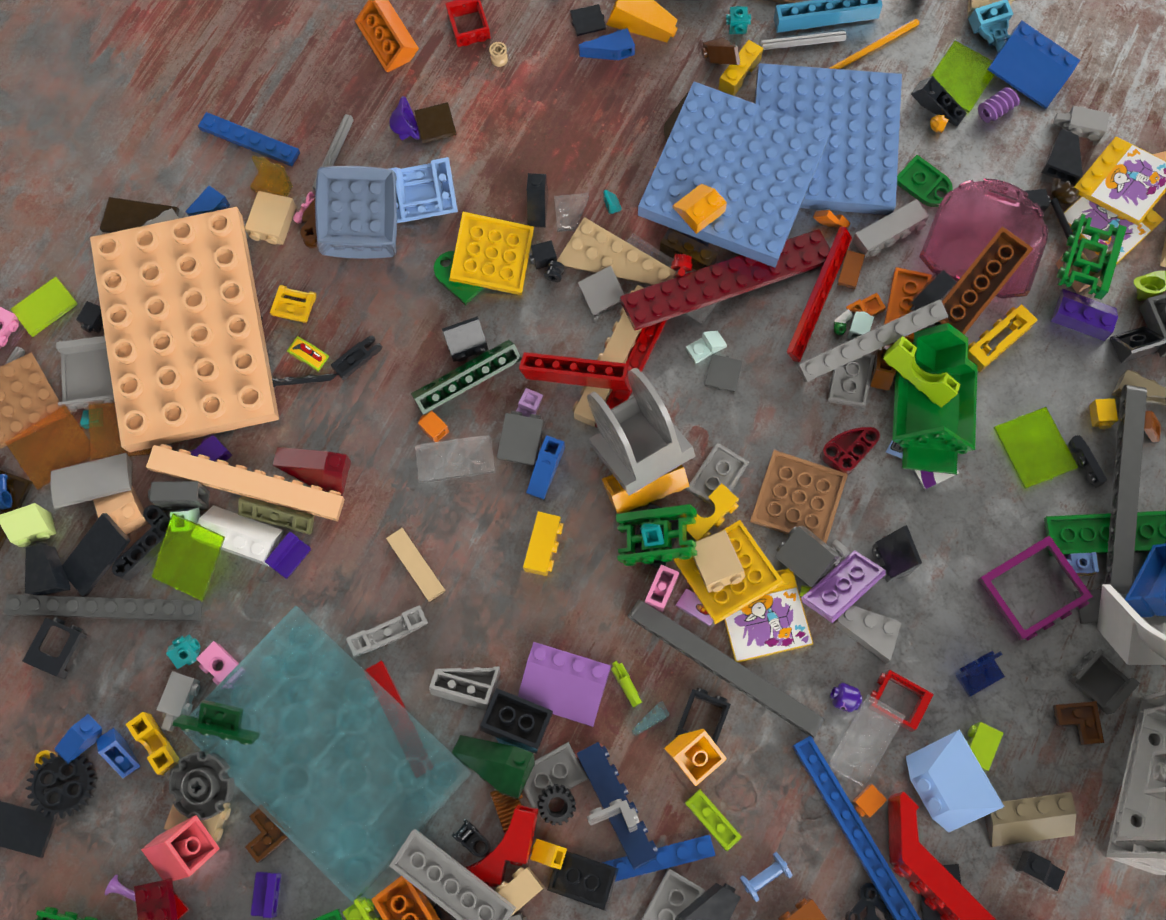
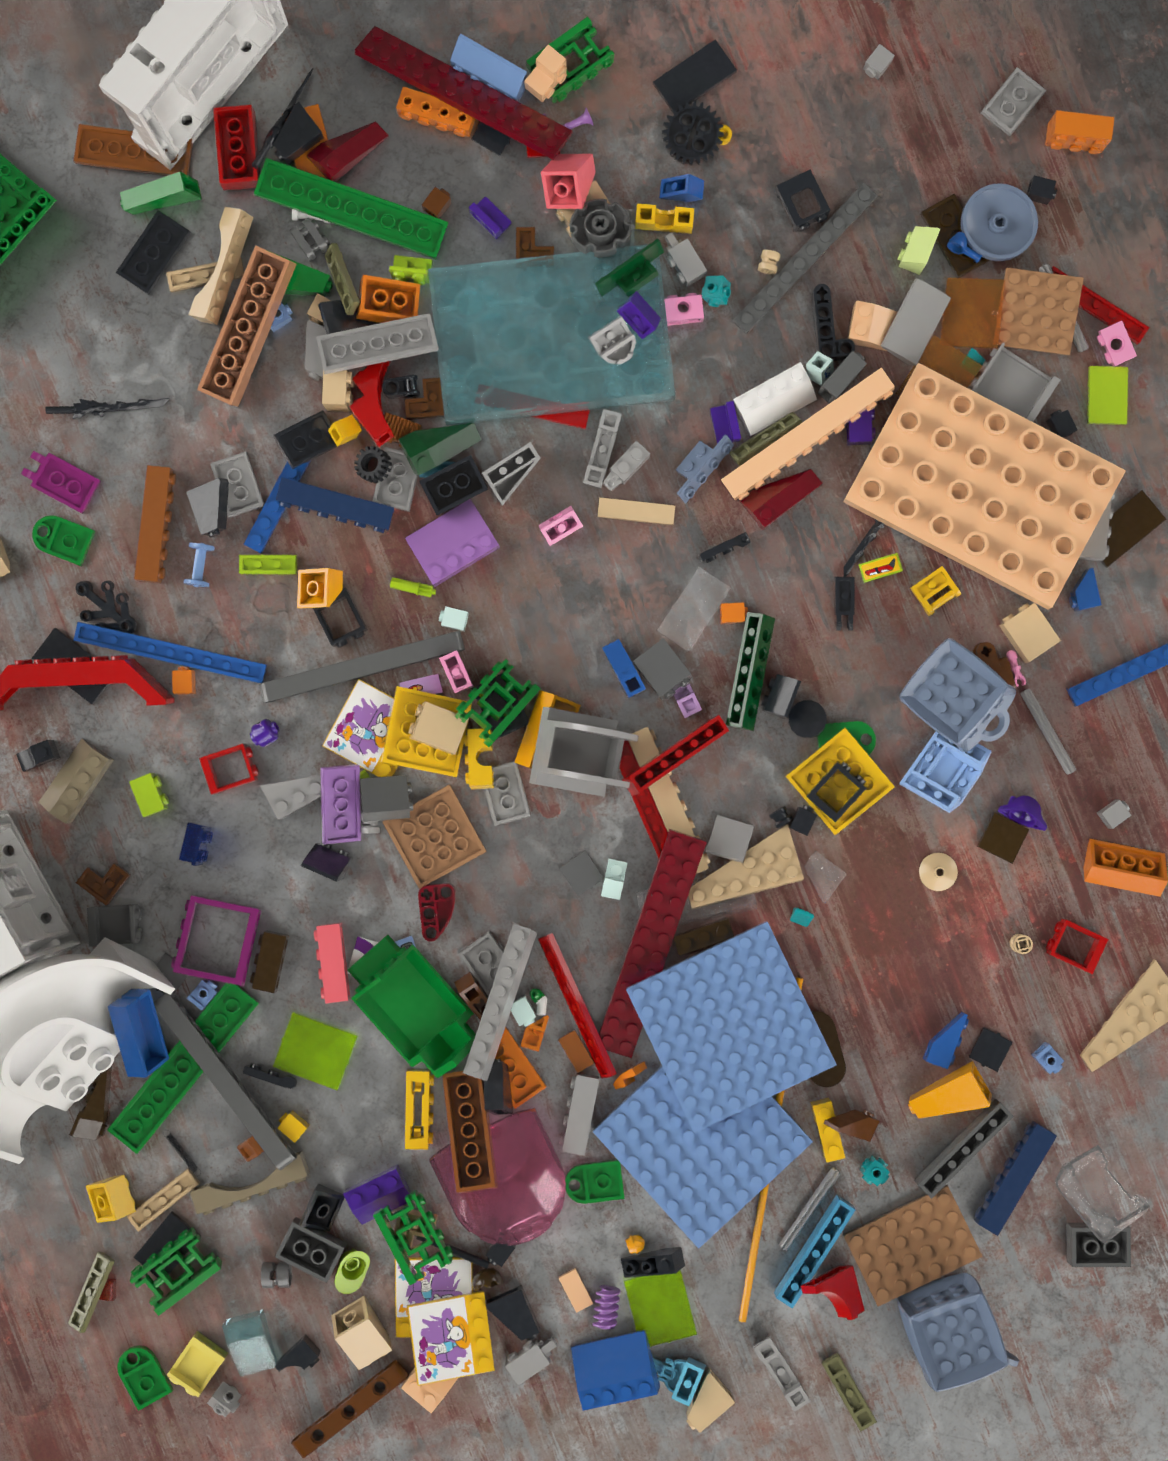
camera: 130 degrees right, 15 degrees up
black slope [25,542,70,595] -> none
blue slope [54,714,102,763] -> none
black tile [62,513,131,597] -> none
clear neon green piece [152,513,225,601] -> none
clear yellow bracket [250,155,293,197] -> none
yellow brick [523,511,564,577] -> none
black slope [526,173,548,228] -> none
light grey bracket [587,799,639,832] -> none
clear light blue slope [632,701,669,736] -> none
teal slope [640,523,664,547] -> none
red piece [671,254,692,277] -> none
light orange slope [672,184,727,234] -> none
clear tile [828,694,906,788] -> none
lime arch [883,336,961,407] -> none
light blue slope [906,729,1004,832] -> none
none -> dark brown brick [250,930,289,993]
none -> coral brick [314,922,351,1004]
none -> reddish brown plate [405,377,445,419]
none -> light aqua brick [439,606,469,632]
none -> bright pink brick [538,506,583,546]
none -> light nougat tile [558,1268,594,1313]
none -> light grey slope [588,316,636,364]
none -> light grey hinge [603,441,650,491]
none -> dark purple panel [617,291,661,339]
none -> sand blue bracket [676,435,734,504]
none -> black hinge [698,532,751,563]
none -> tan wheel [758,250,780,275]
none -> black tile [789,700,827,738]
none -> black window [806,761,867,822]
none -> tan dish [919,853,958,891]
none -> light grey brick [1097,800,1131,829]

